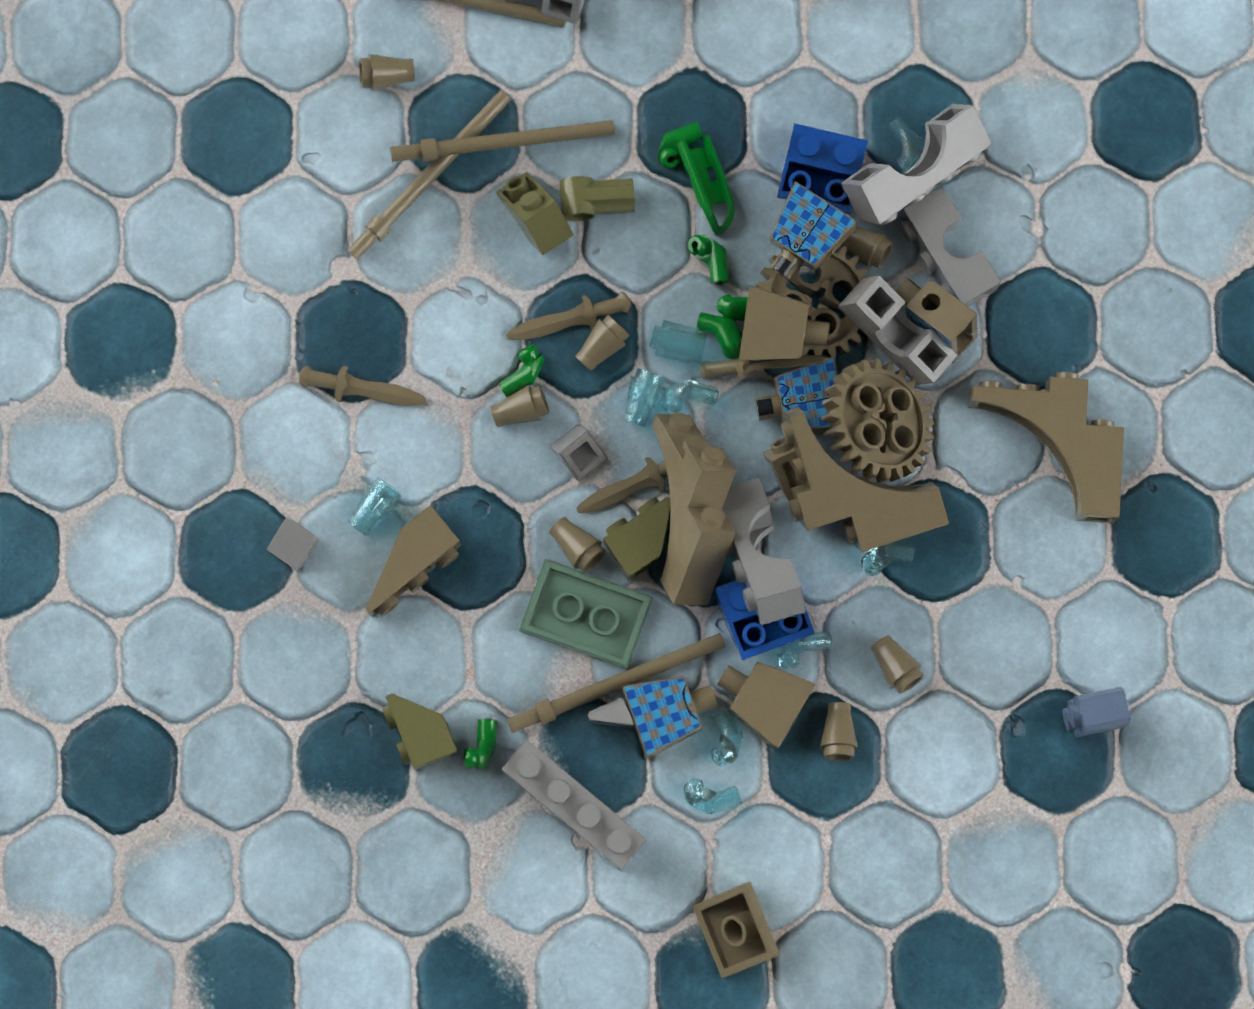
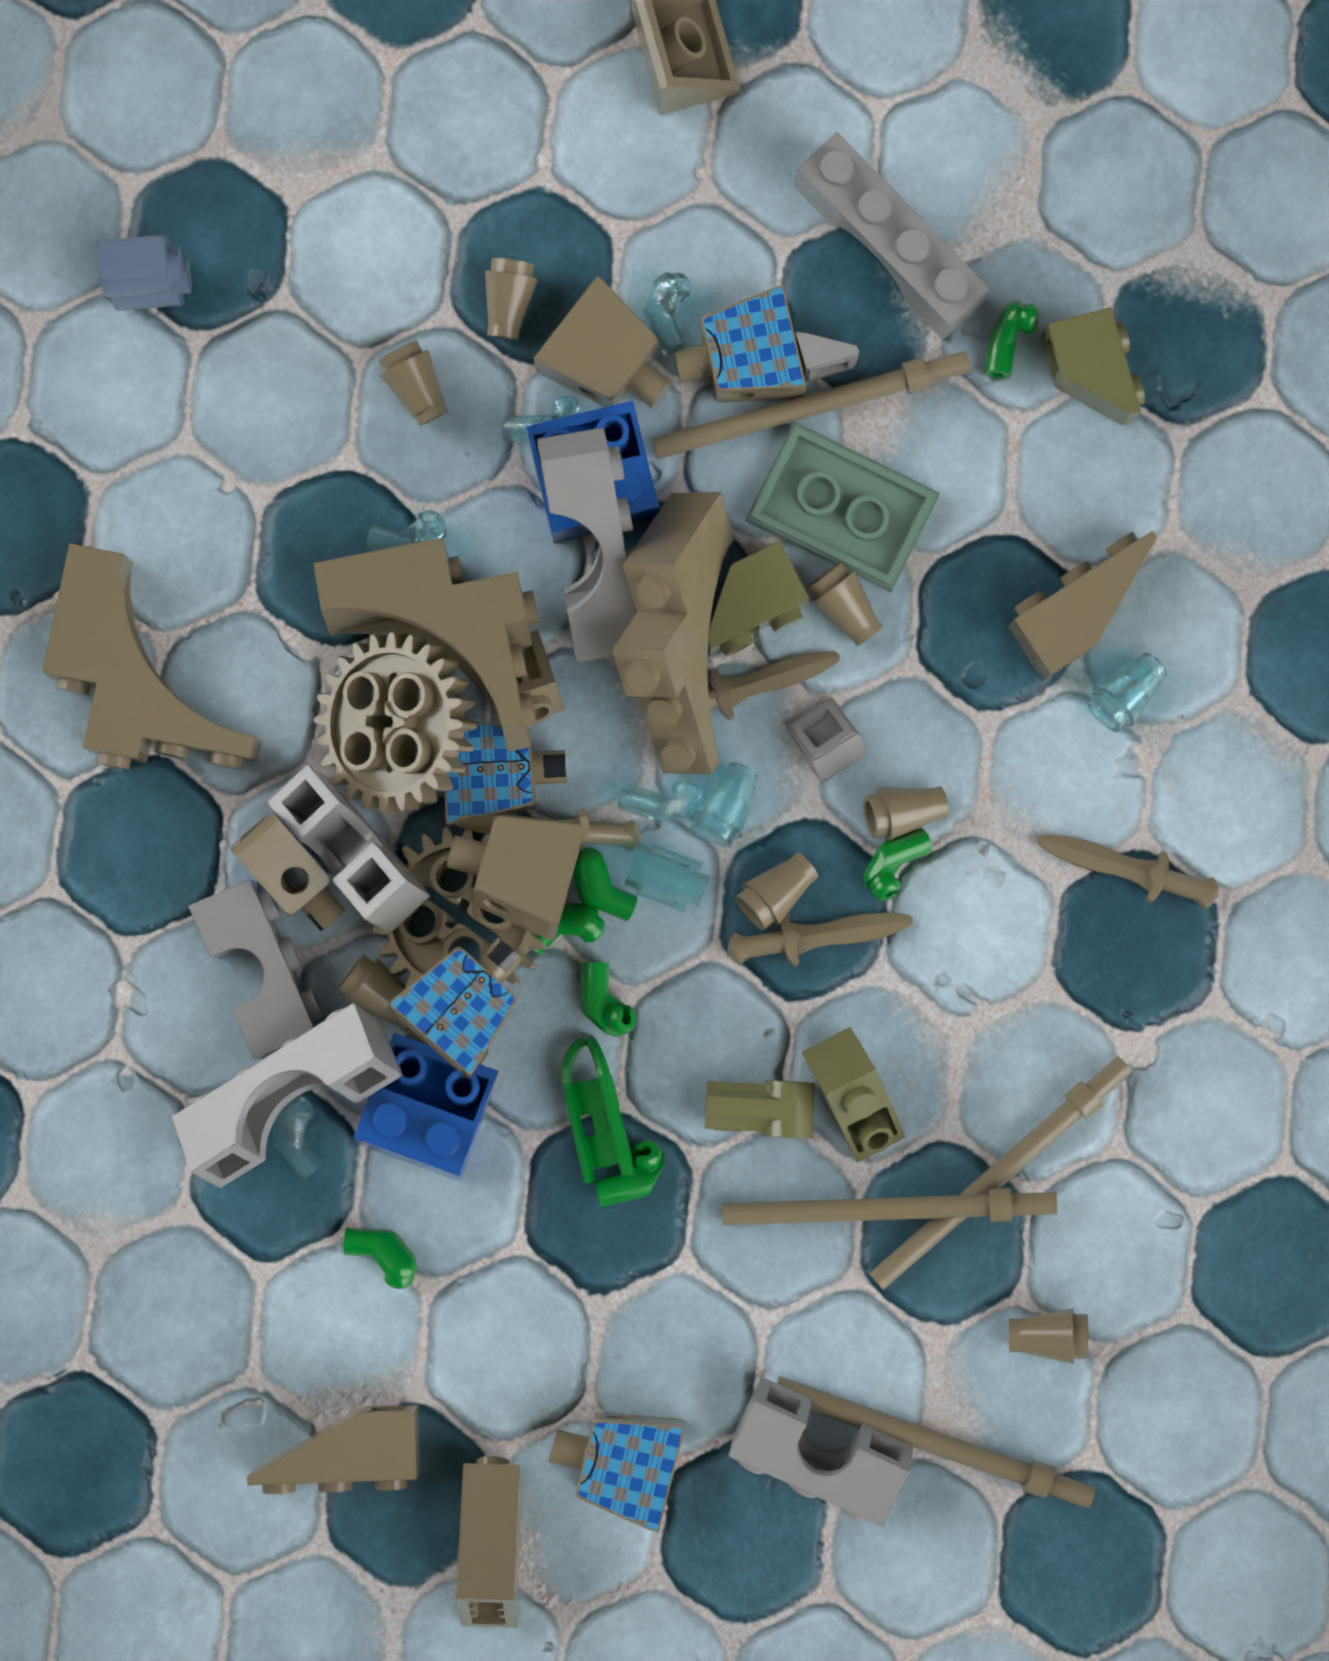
camera: 175 degrees left, 5 degrees up
light grey slope [266,516,320,572] -> none
clear light blue arm [684,779,742,814] -> none
none -> green arm [343,1227,417,1289]

